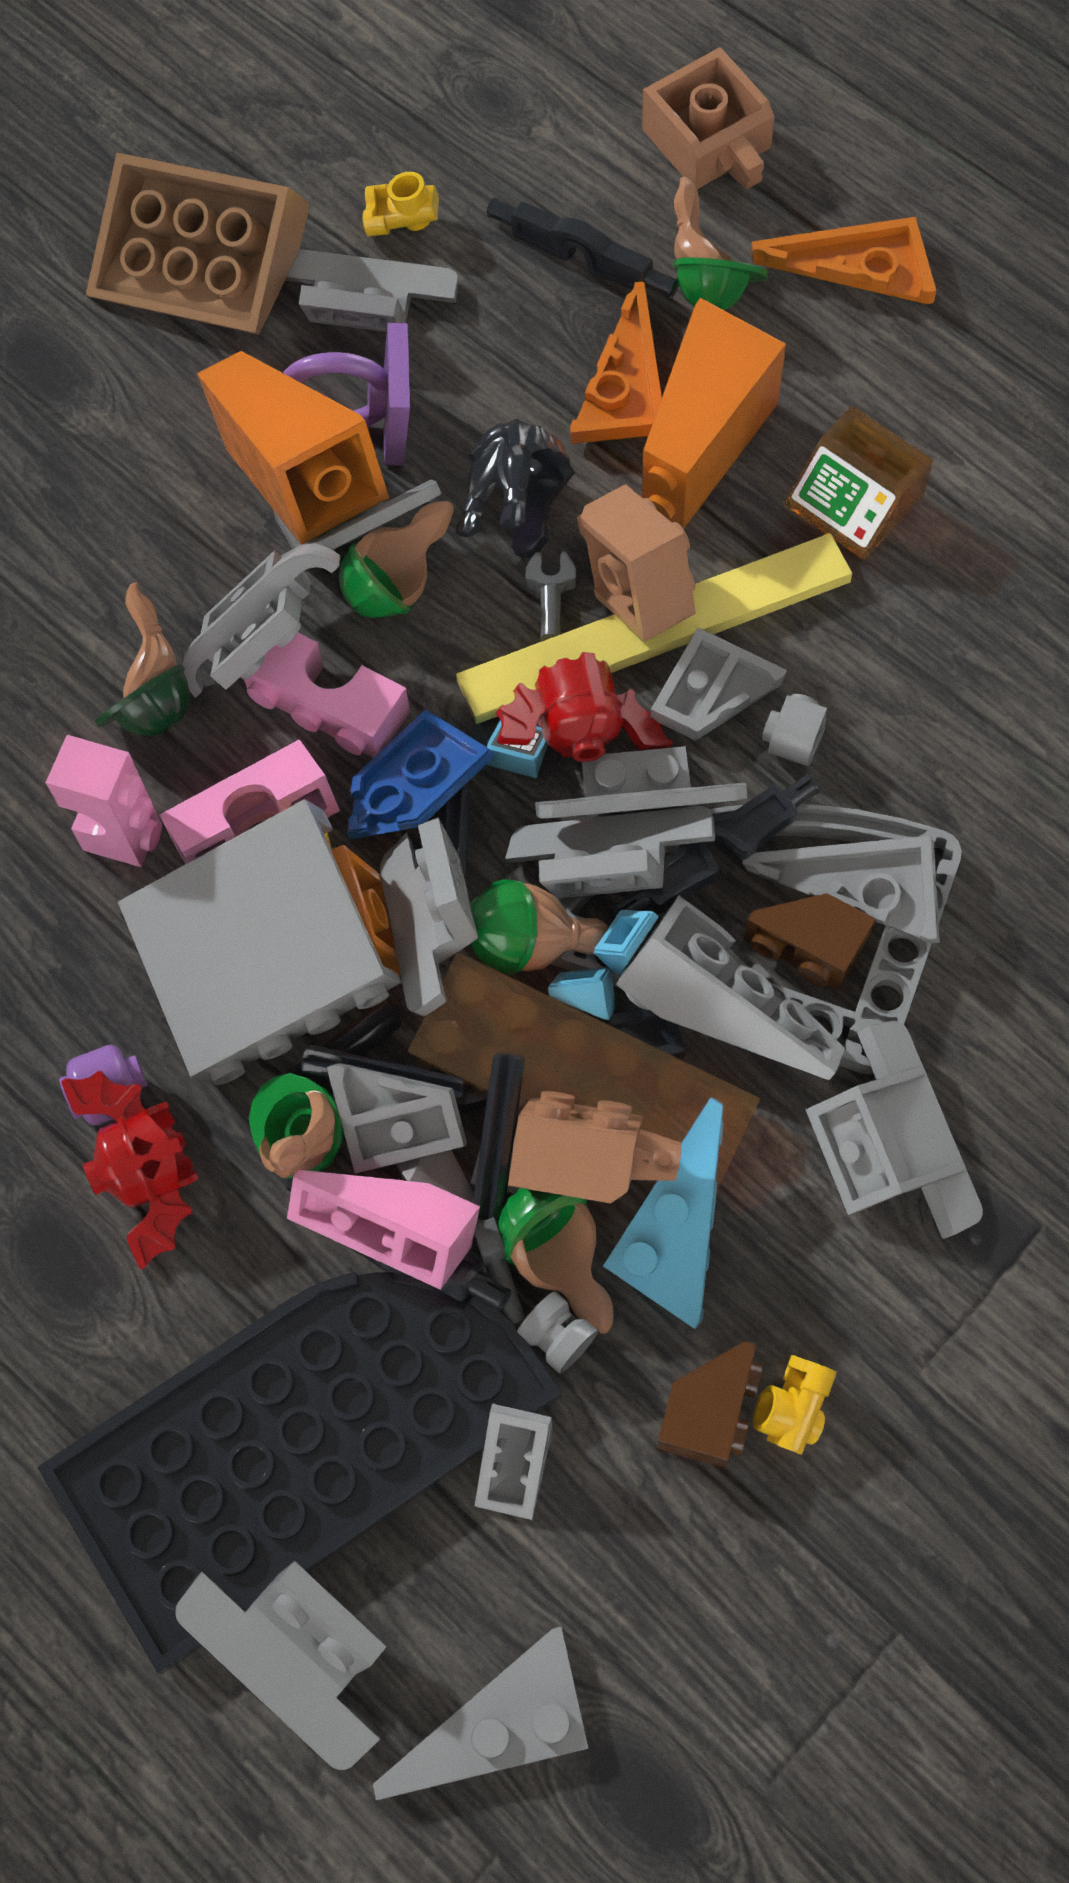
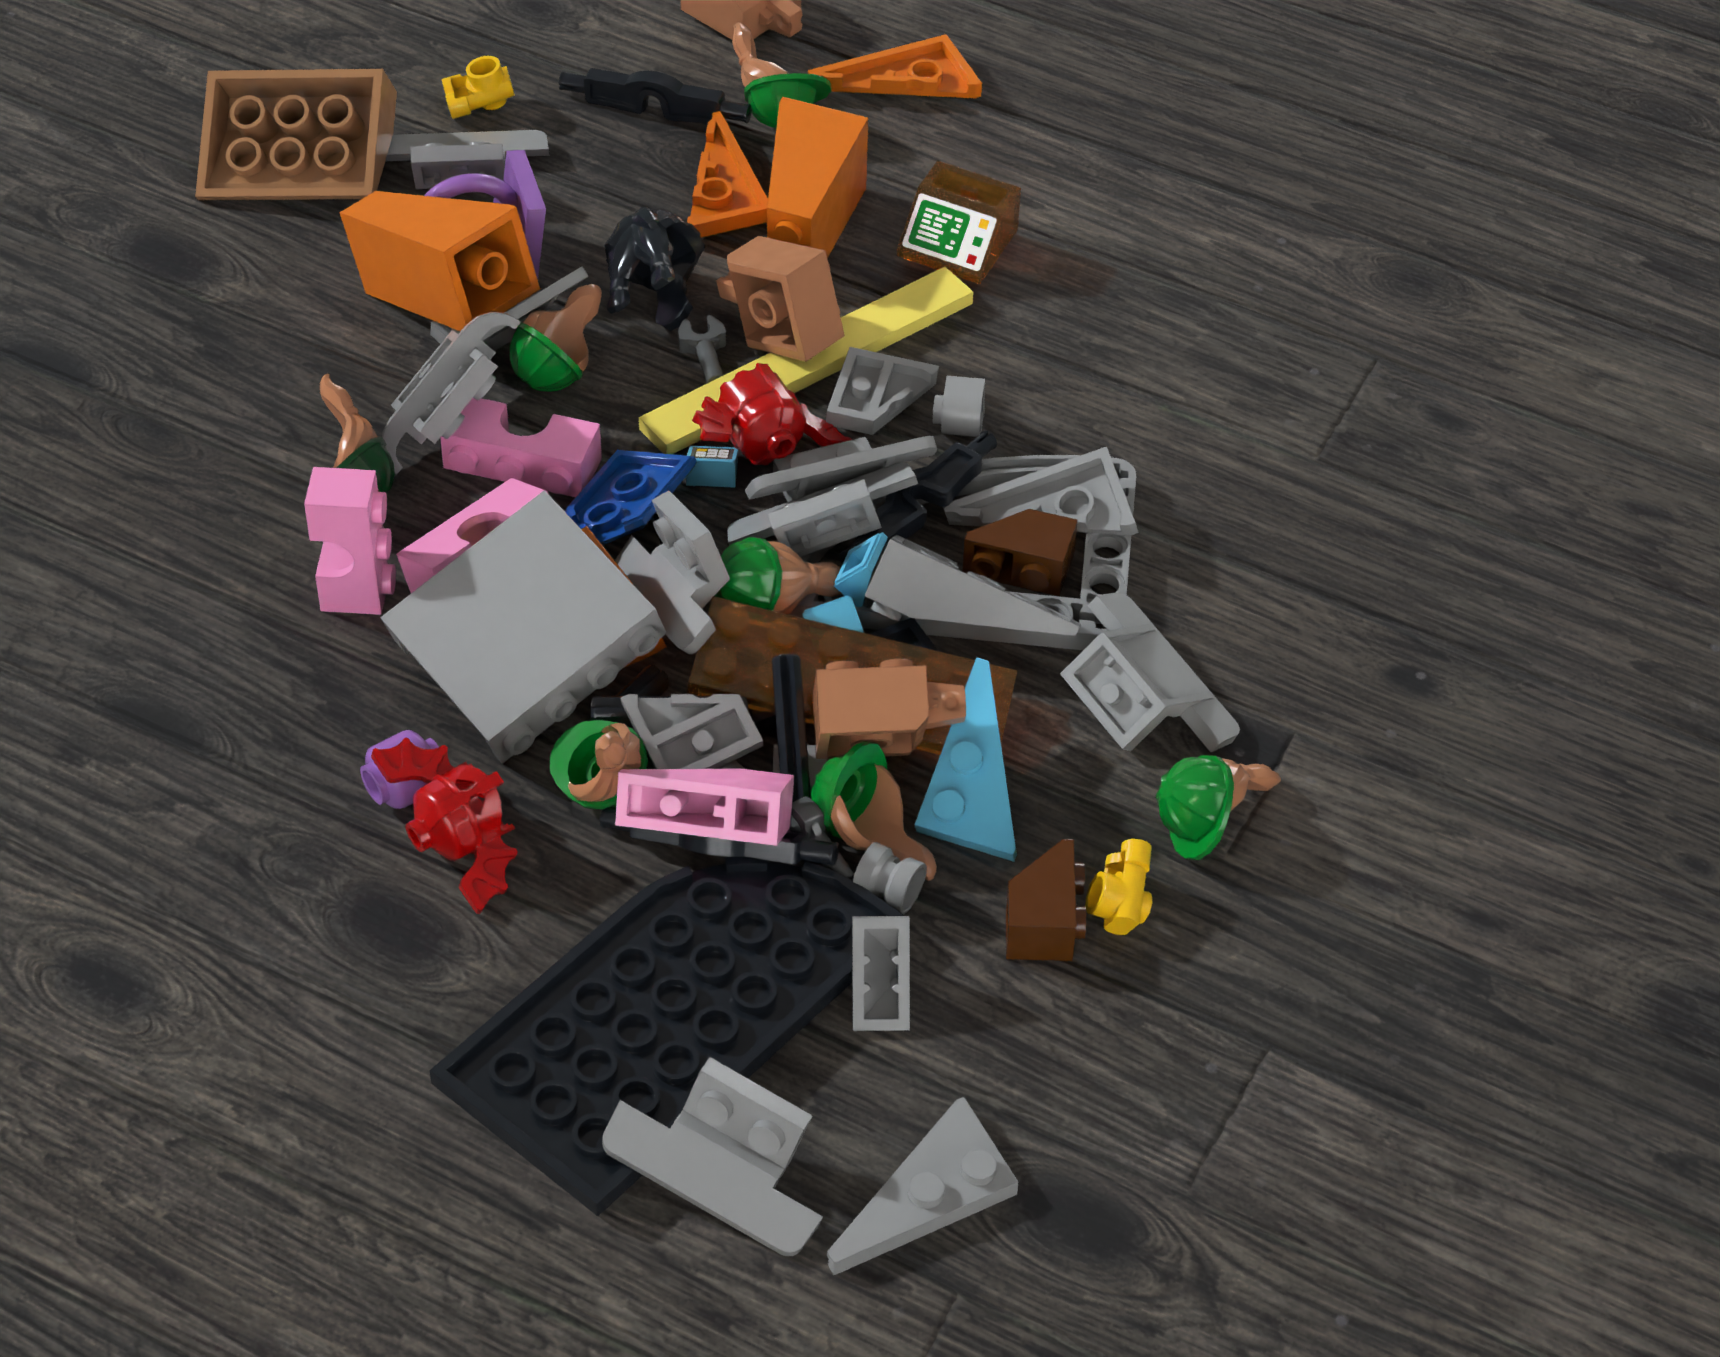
camera: 20 degrees left, 20 degrees down
none -> green piece [1155,755,1281,860]

